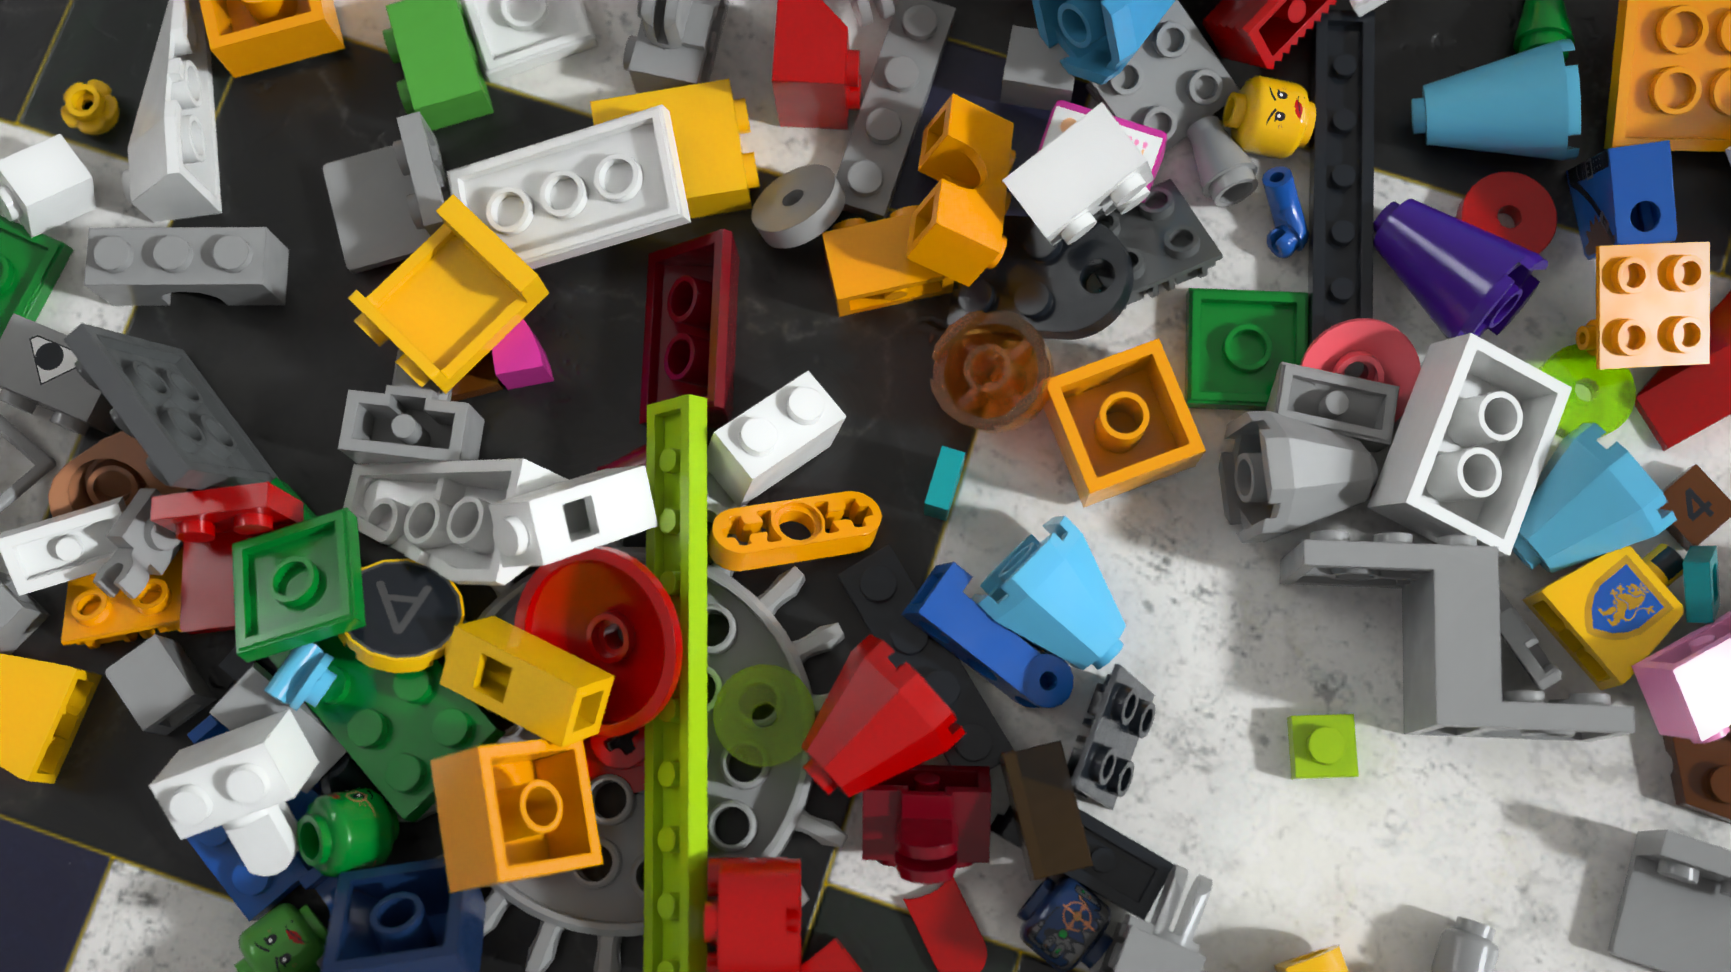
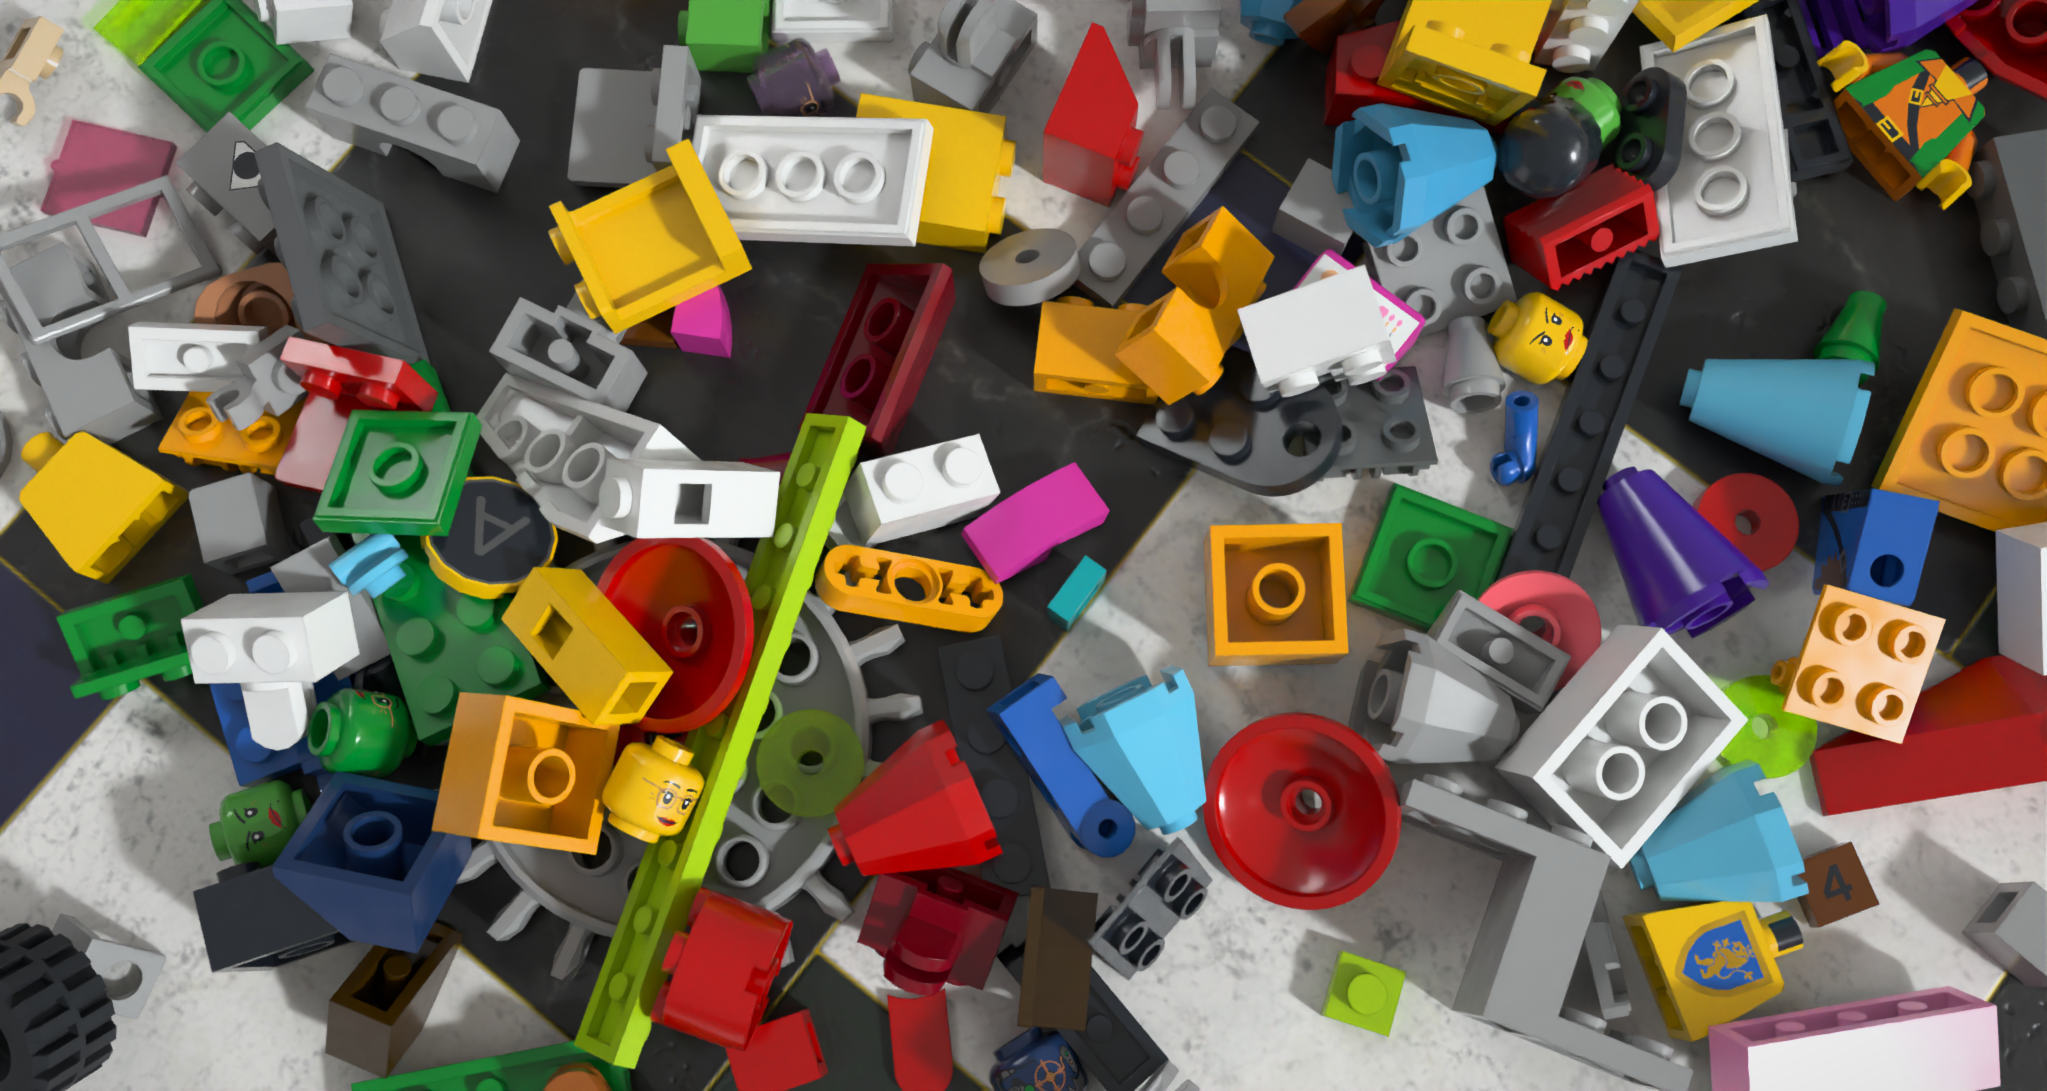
camera: 15 degrees right, 0 degrees up
clear orange cylinder [930,310,1055,434] -> none
teal tile [1683,546,1720,623] -> none
none -> green bracket [56,573,204,700]
none -> yellow head [602,735,704,843]
none -> clear purple head [746,37,841,117]
none -> dark pink slope [961,462,1110,584]
none -> red dish [1203,712,1402,910]

